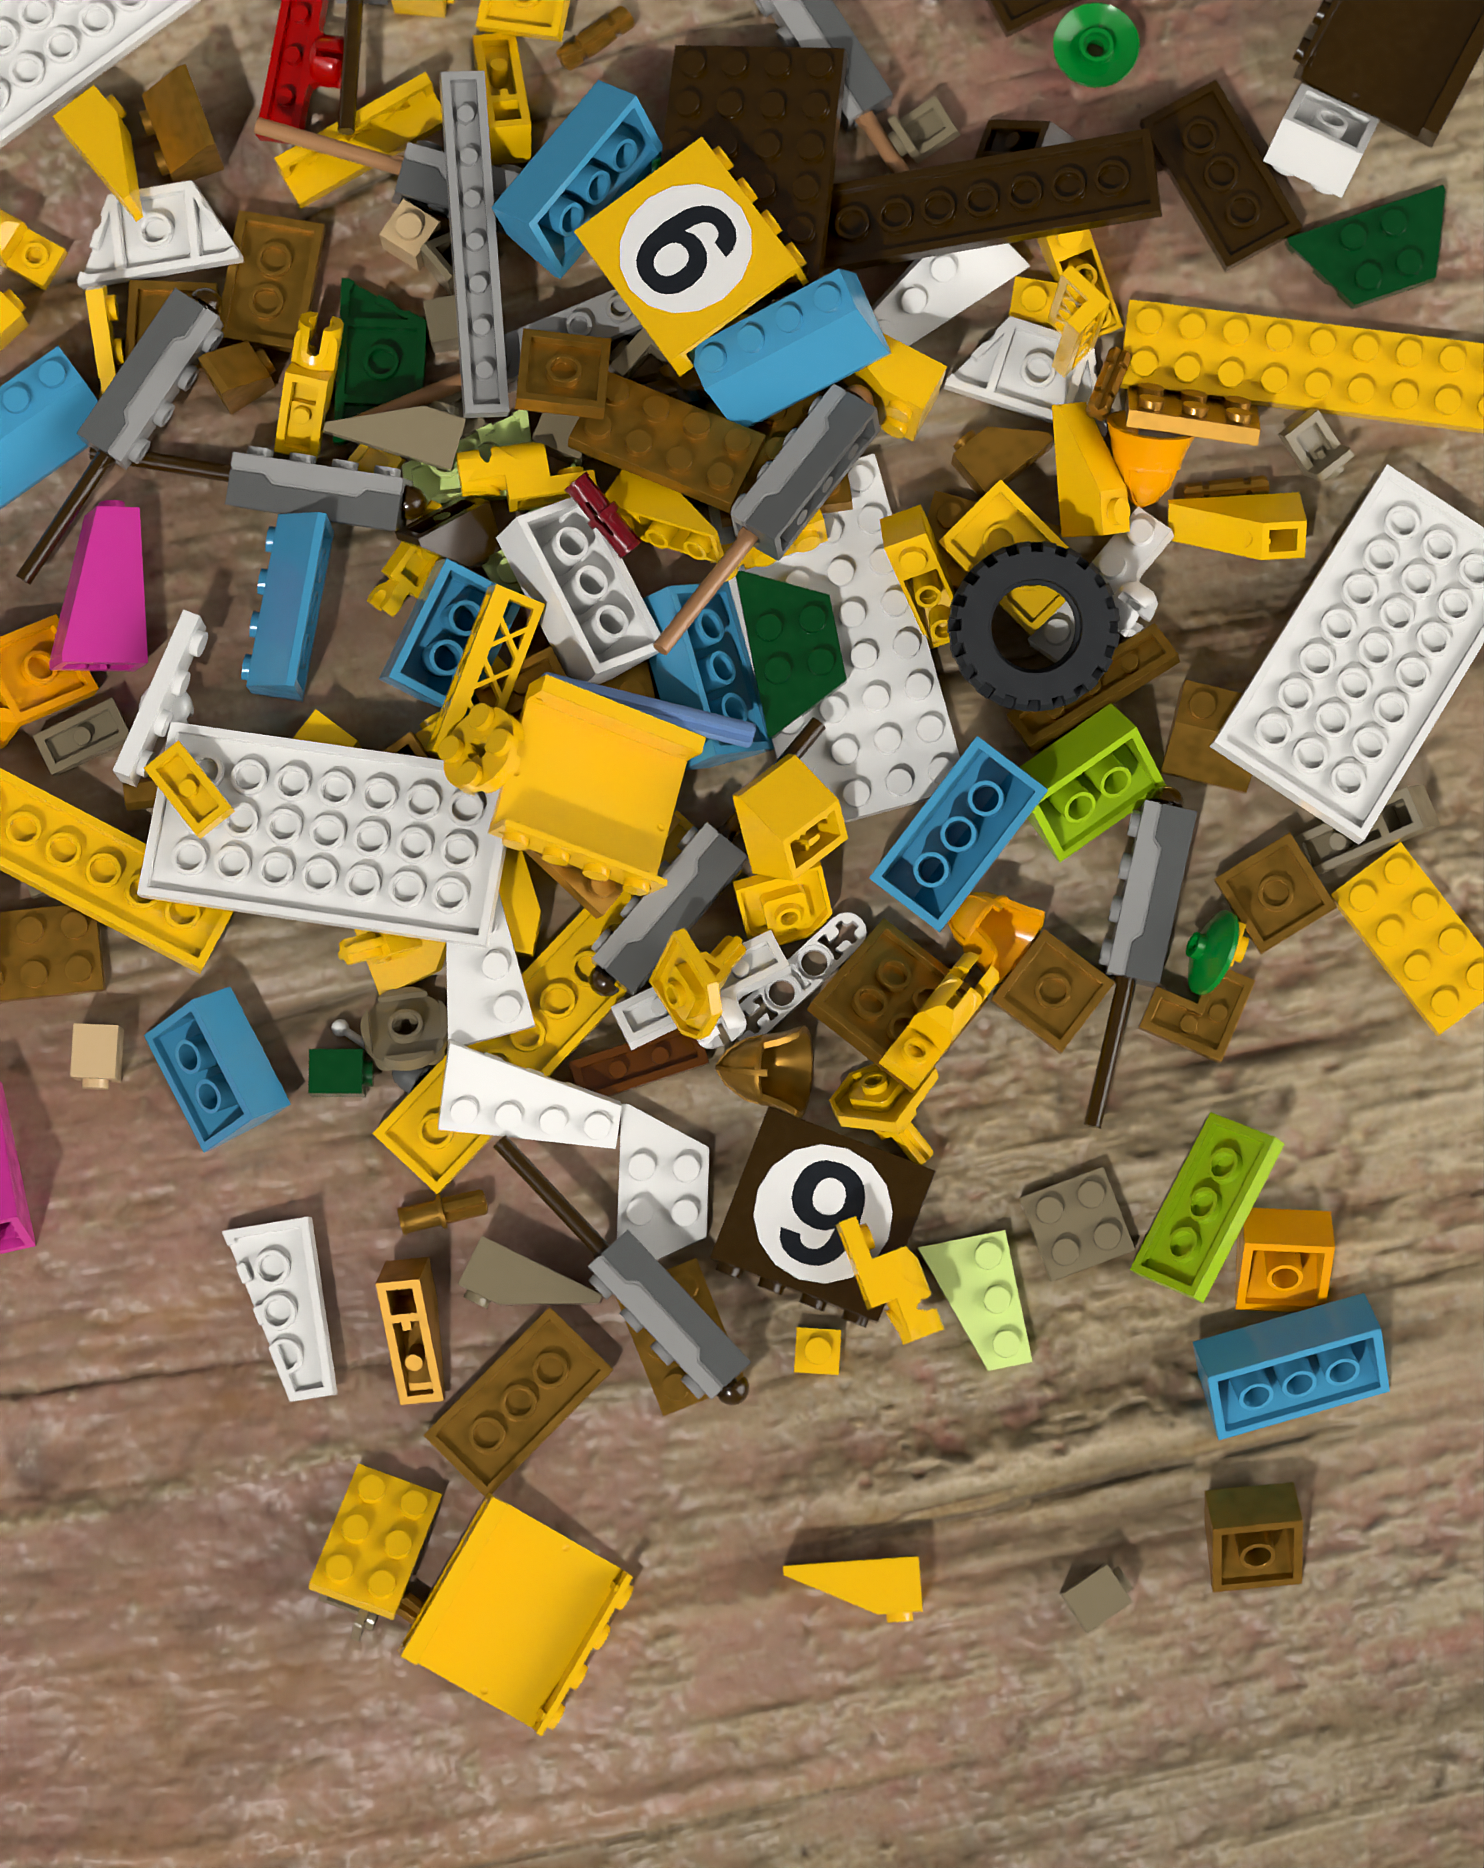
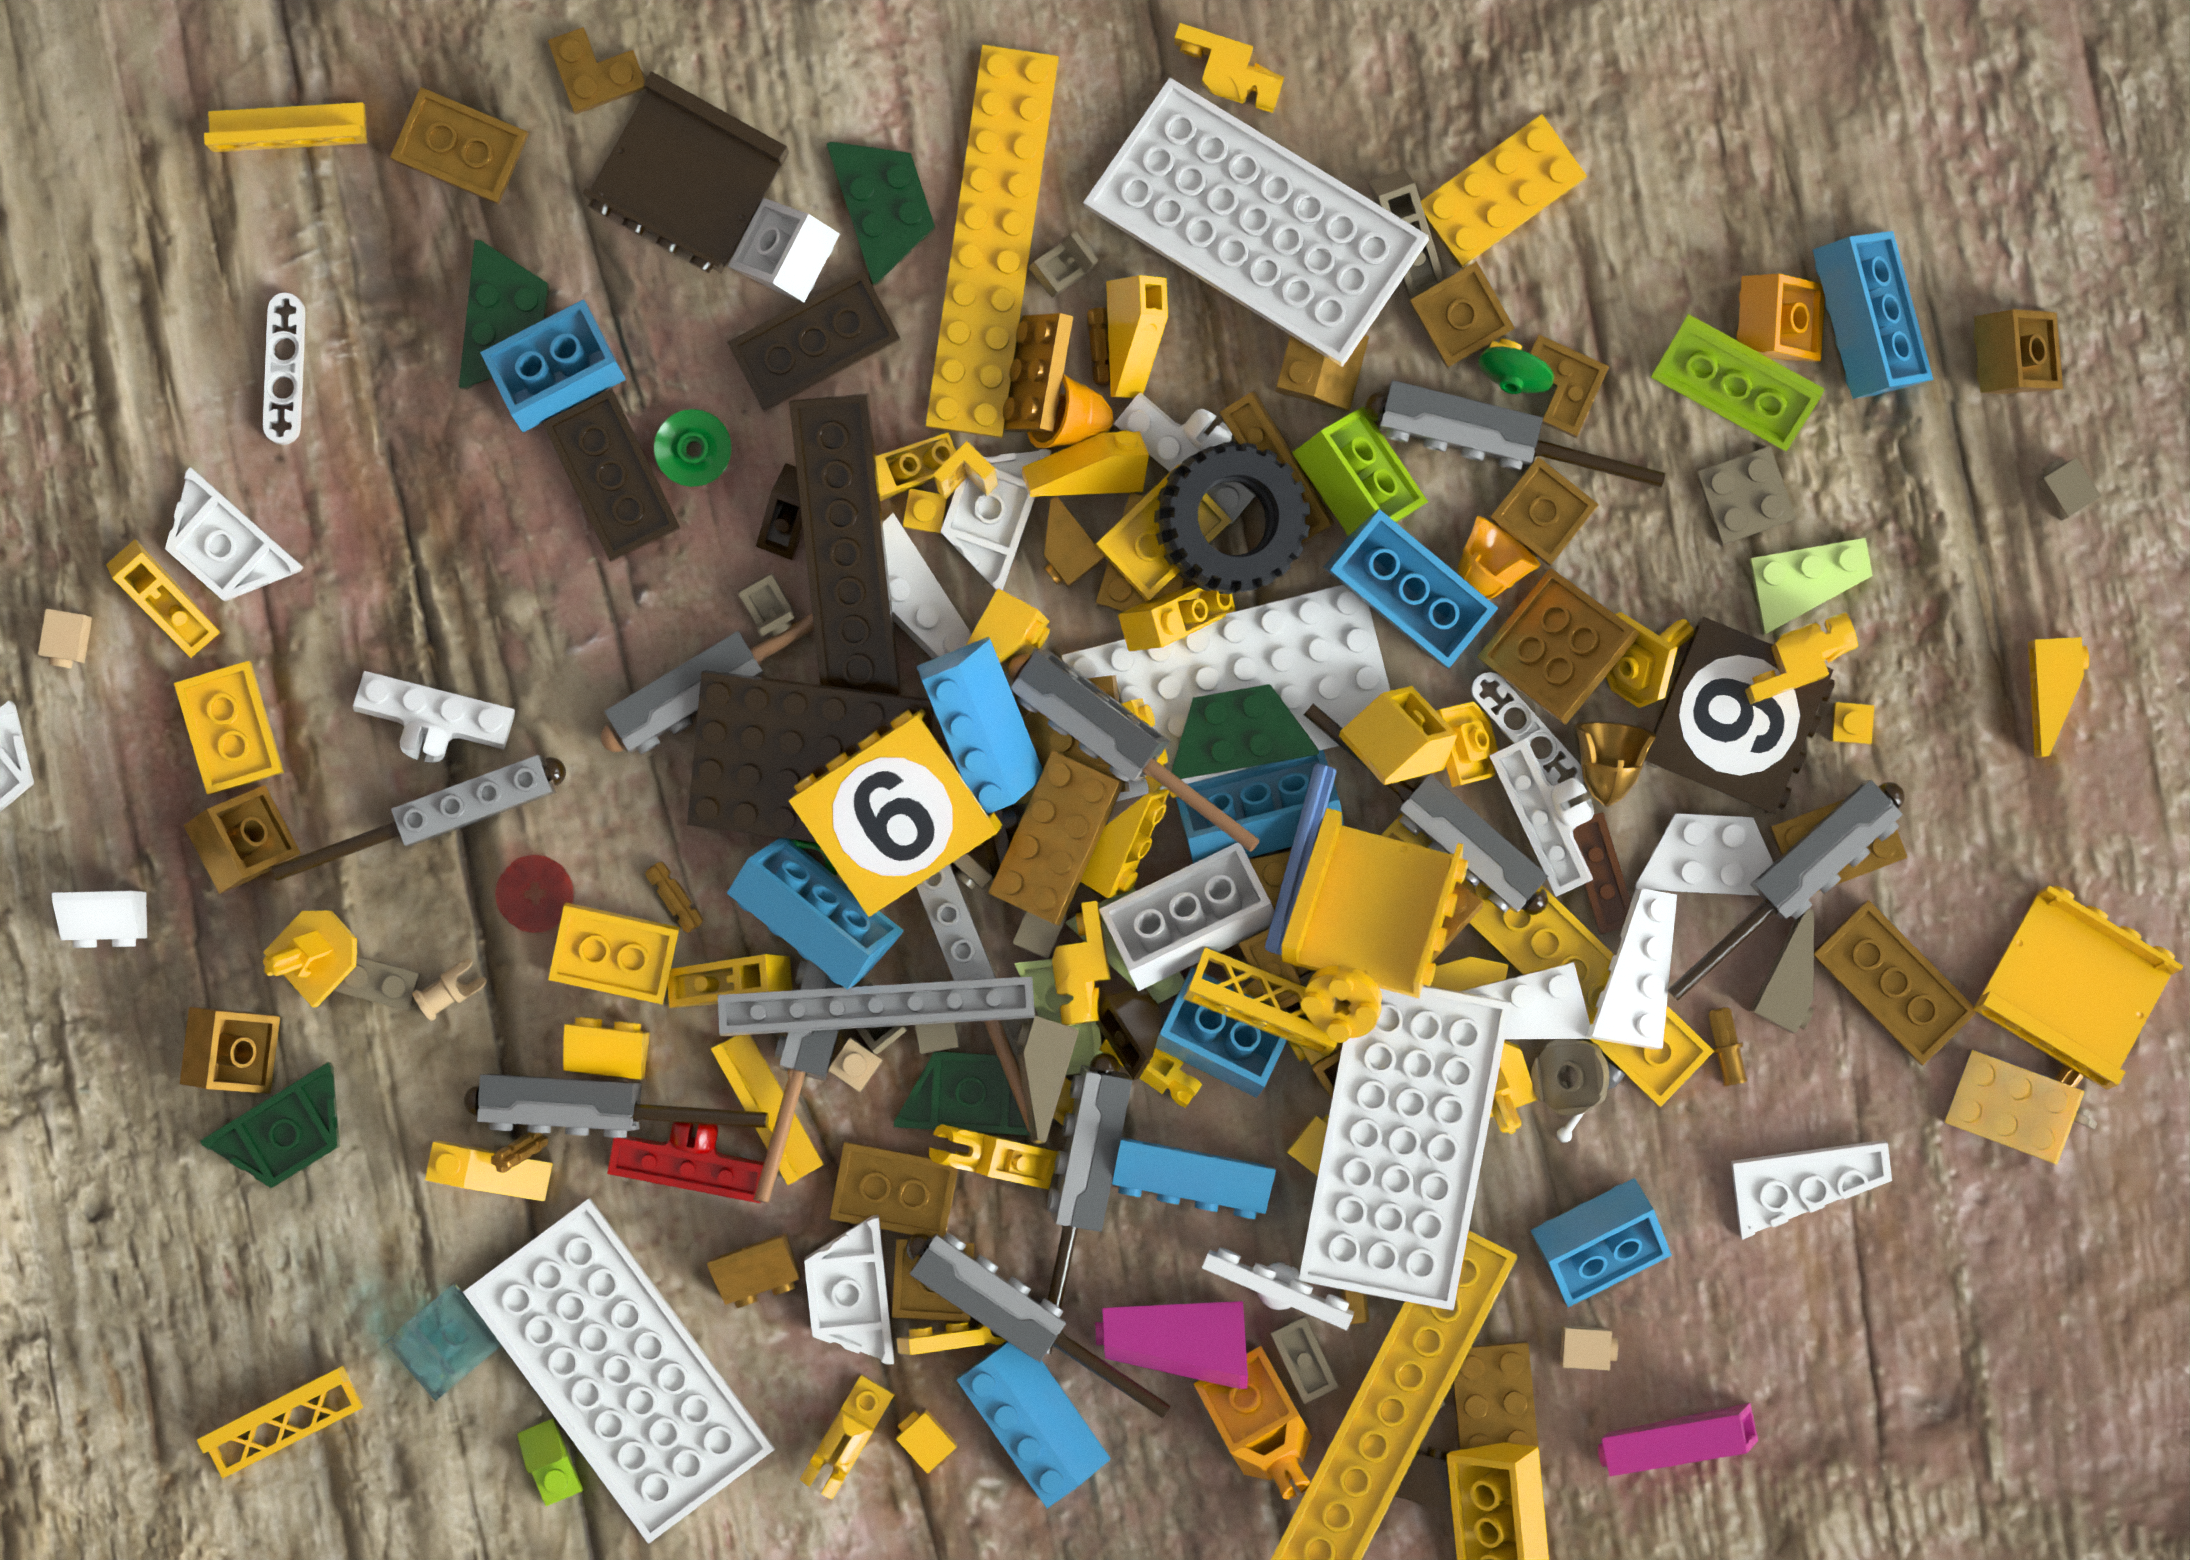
camera: 90 degrees left, 5 degrees up
yellow slope [53,85,143,222] -> none
yellow plate [144,740,235,839] -> none
pearl gold slope [198,341,276,415] -> none
dark green brick [308,1049,374,1097] -> none
pearl gold slope [376,1257,445,1405] -> none
pearl gold plate [515,328,611,419] -> none
dark red pin [564,471,642,559] -> none
yellow piece [649,928,746,1040] -> none
yellow plate [879,952,999,1090] -> none
pearl gold axle [1085,347,1131,421] -> none

